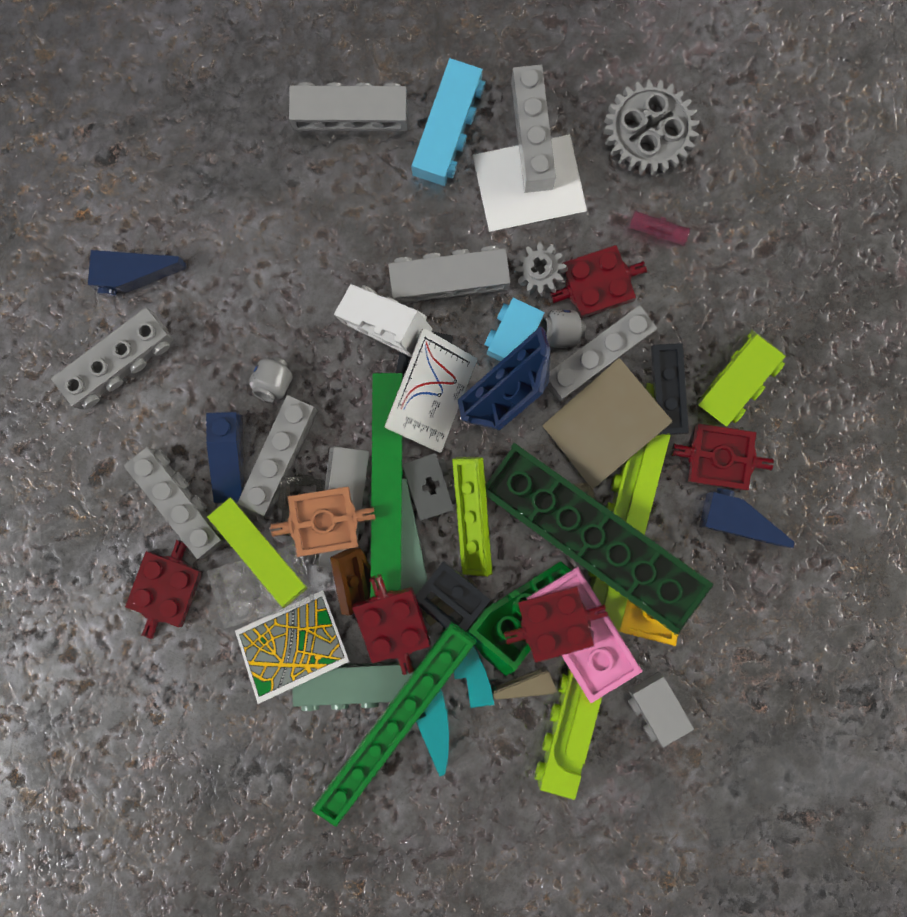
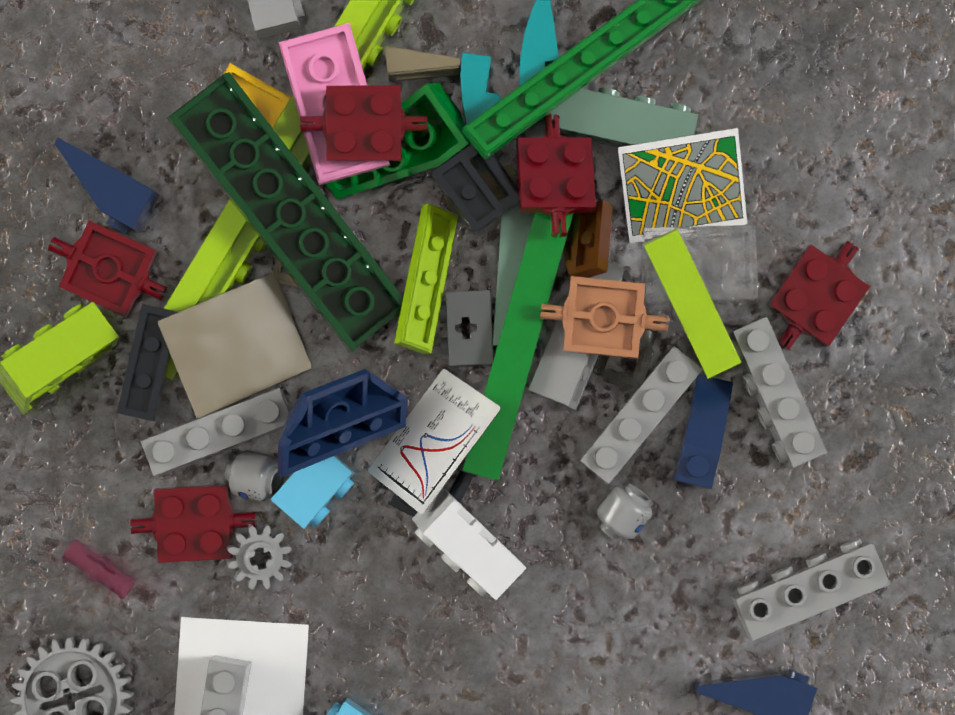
camera: 160 degrees left, 0 degrees up
light grey brick [388,246,510,303] -> none

